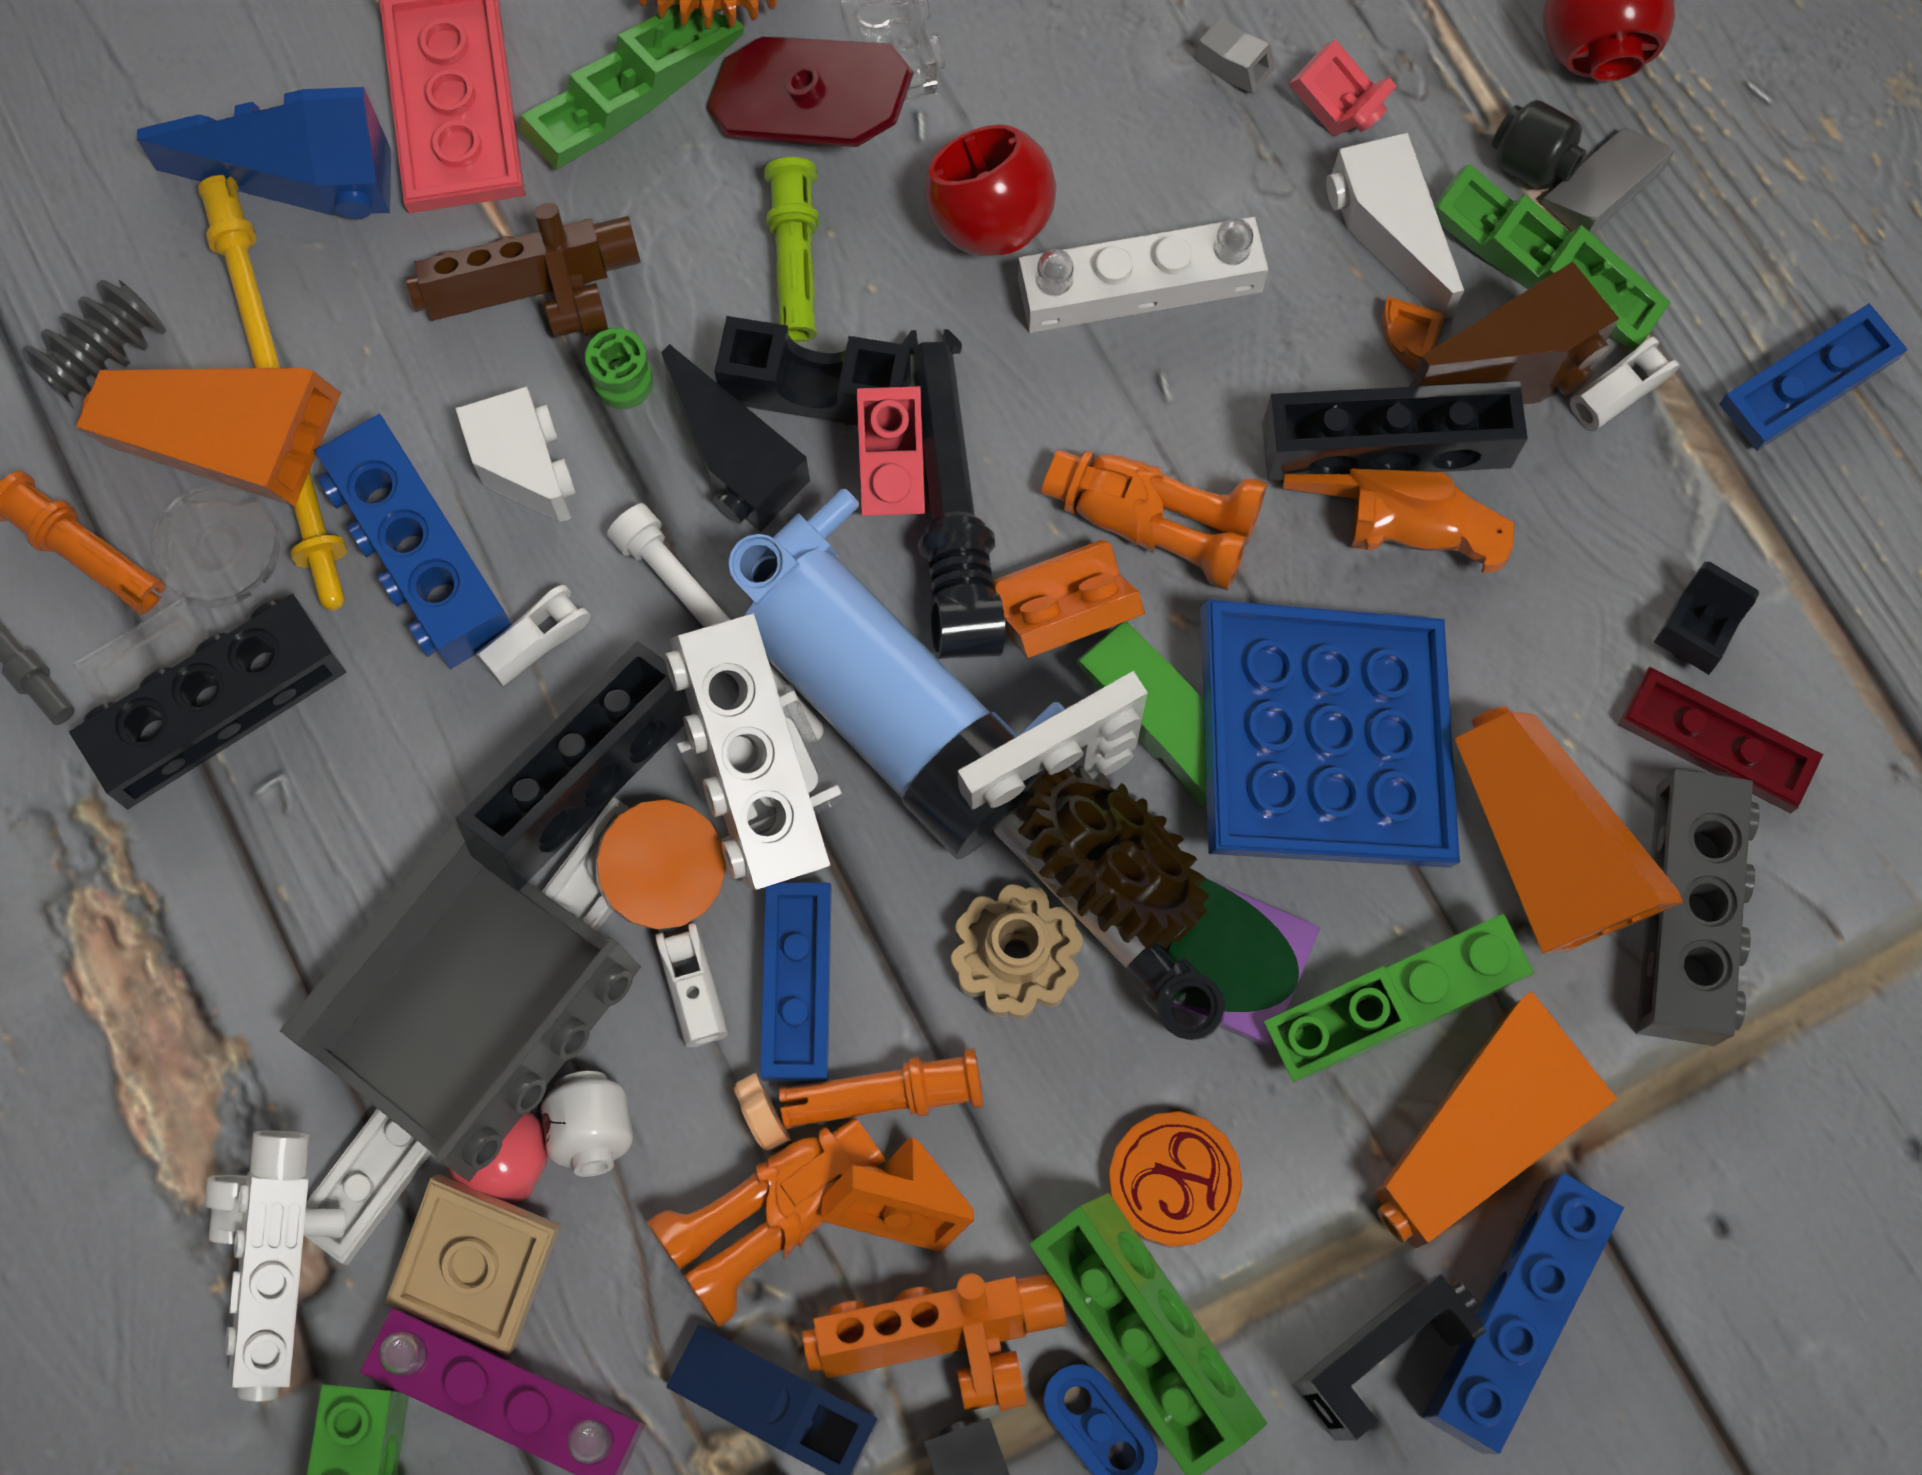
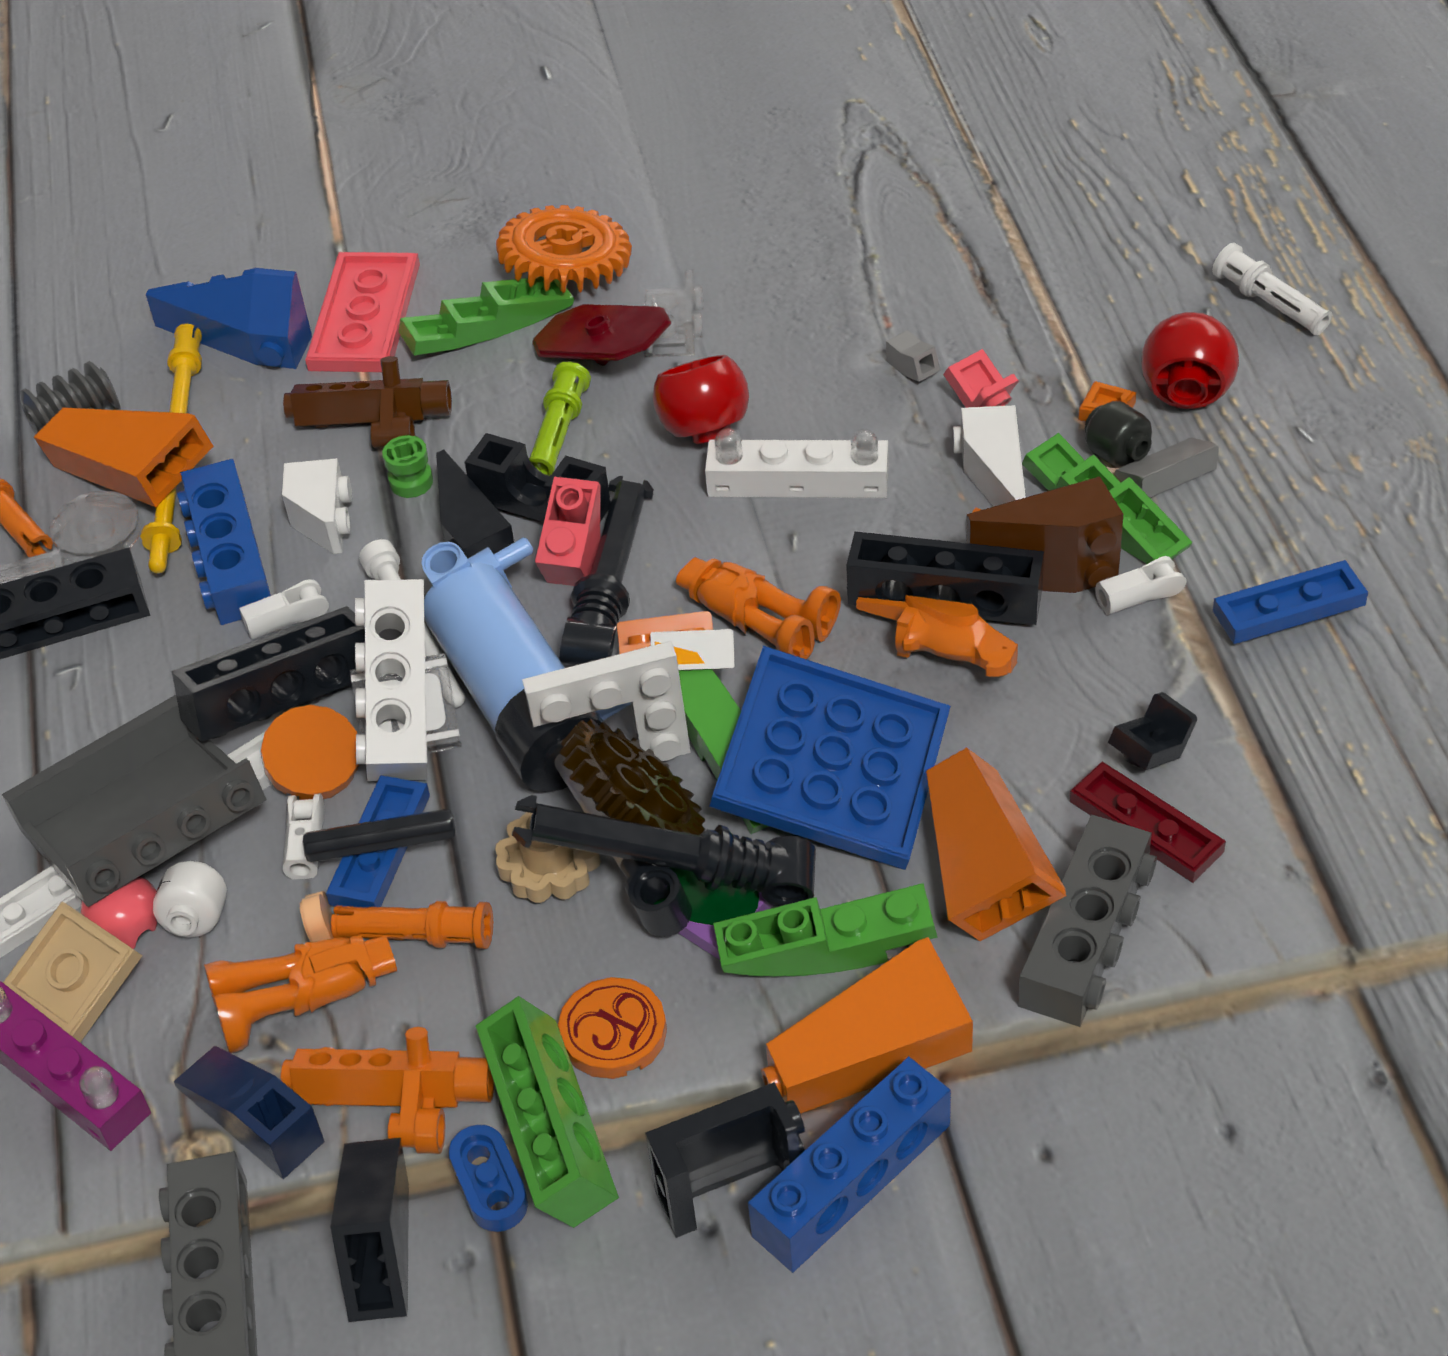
camera: 20 degrees right, 25 degrees down
orange slope [821,1137,974,1252] -> none
none -> black axle [302,809,456,862]
none -> black piece [512,795,816,906]
none -> white sticker [650,629,735,670]
none -> orange tile [1078,381,1136,422]

